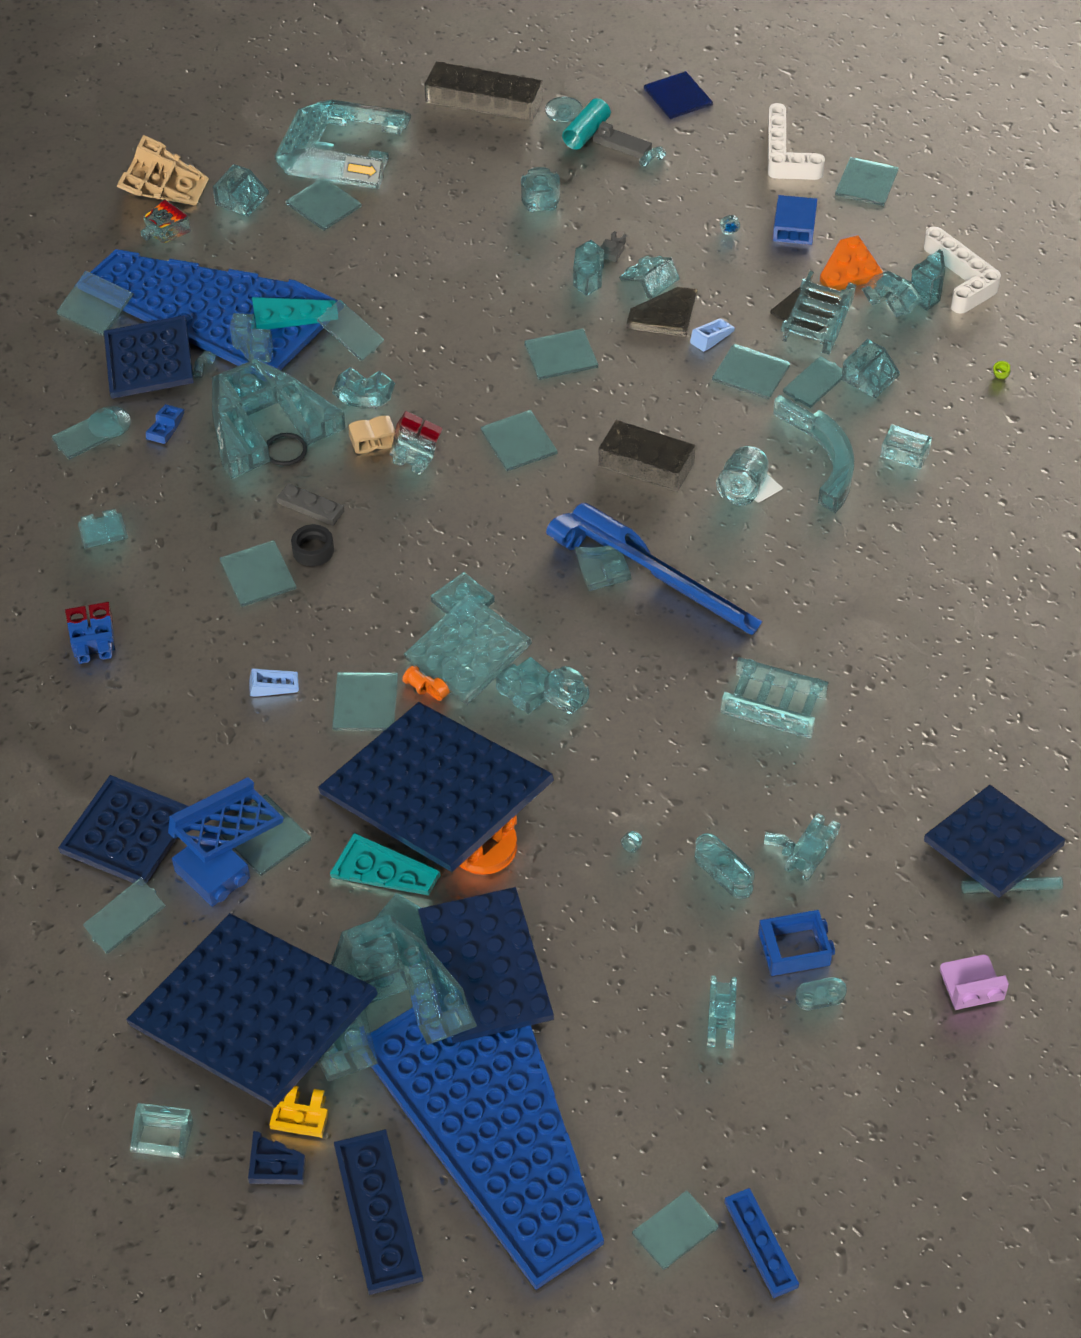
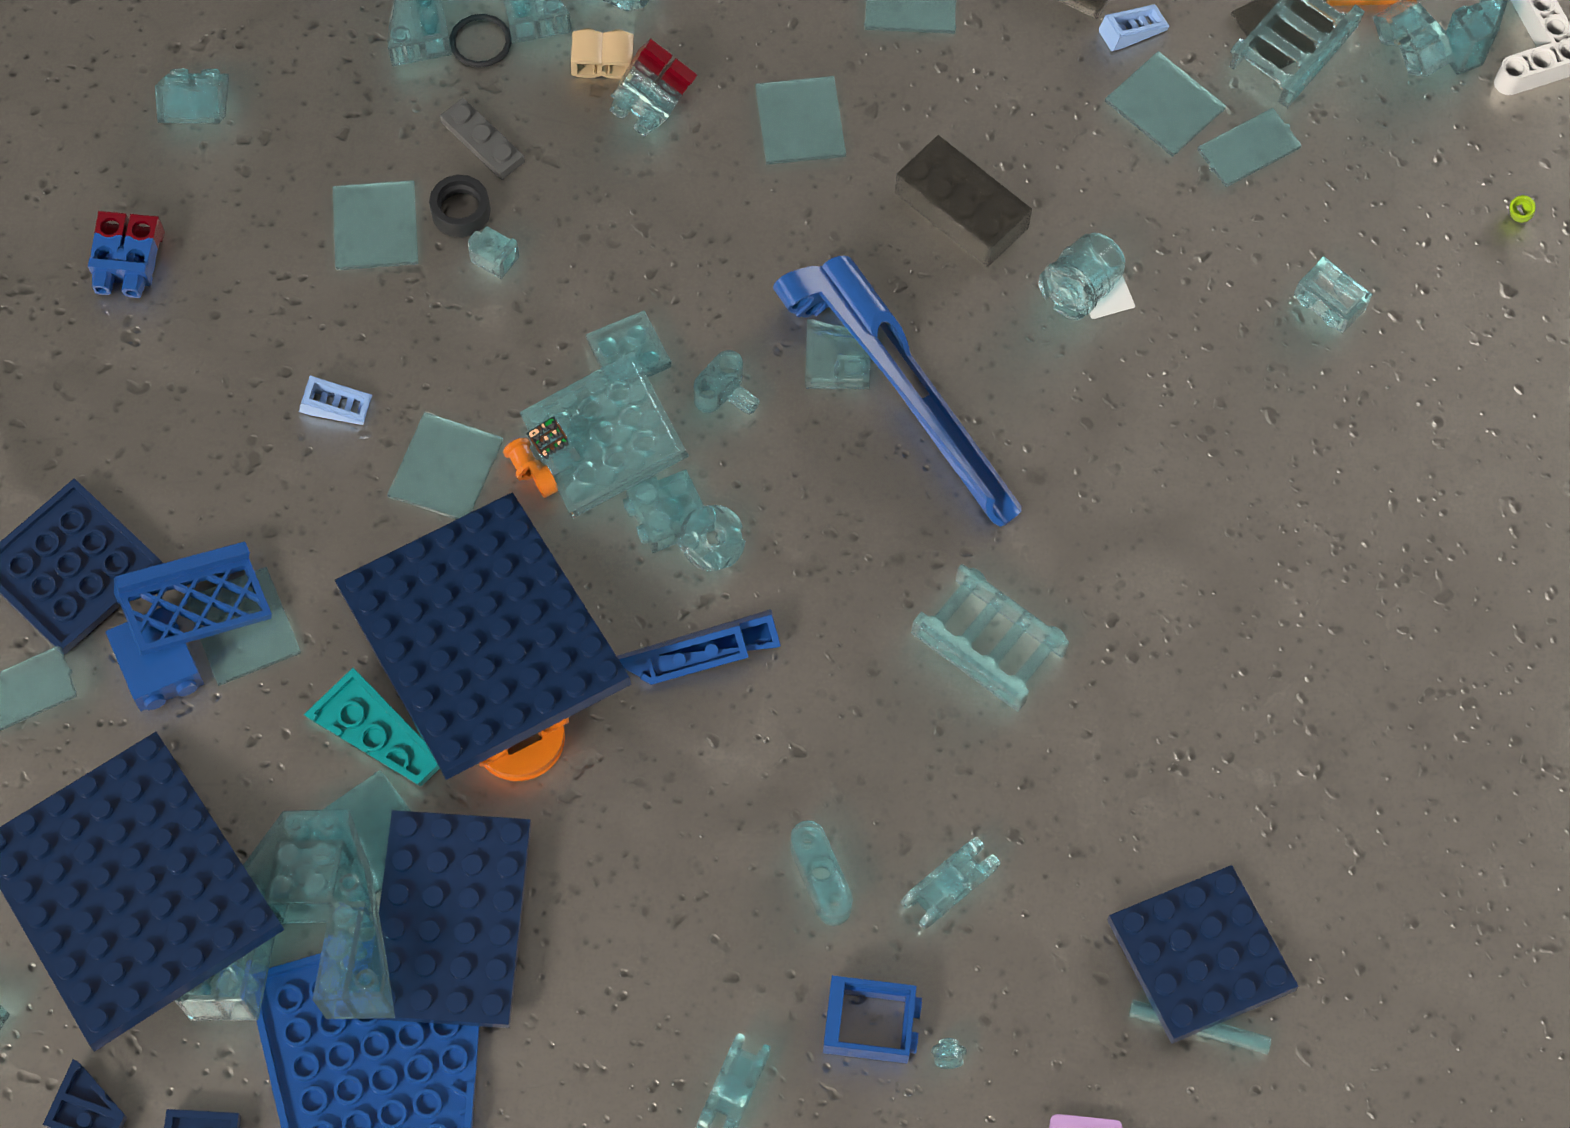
camera: 15 degrees right, 15 degrees up
yellow plate [269,1086,329,1138] -> none
clear light blue hinge [621,831,642,853] -> none
clear light blue arm [764,832,797,857] -> none
clear light blue arch [773,395,854,514] -> none
clear light blue plate [795,977,847,1010] -> none
clear light blue slope [841,339,900,398] -> none
none -> clear light blue brick [468,226,520,279]
none -> brick [526,415,581,476]
none -> blue wedge [617,609,781,685]
none -> clear light blue beam [693,350,760,415]
none -> clear light blue plate [931,1038,967,1069]

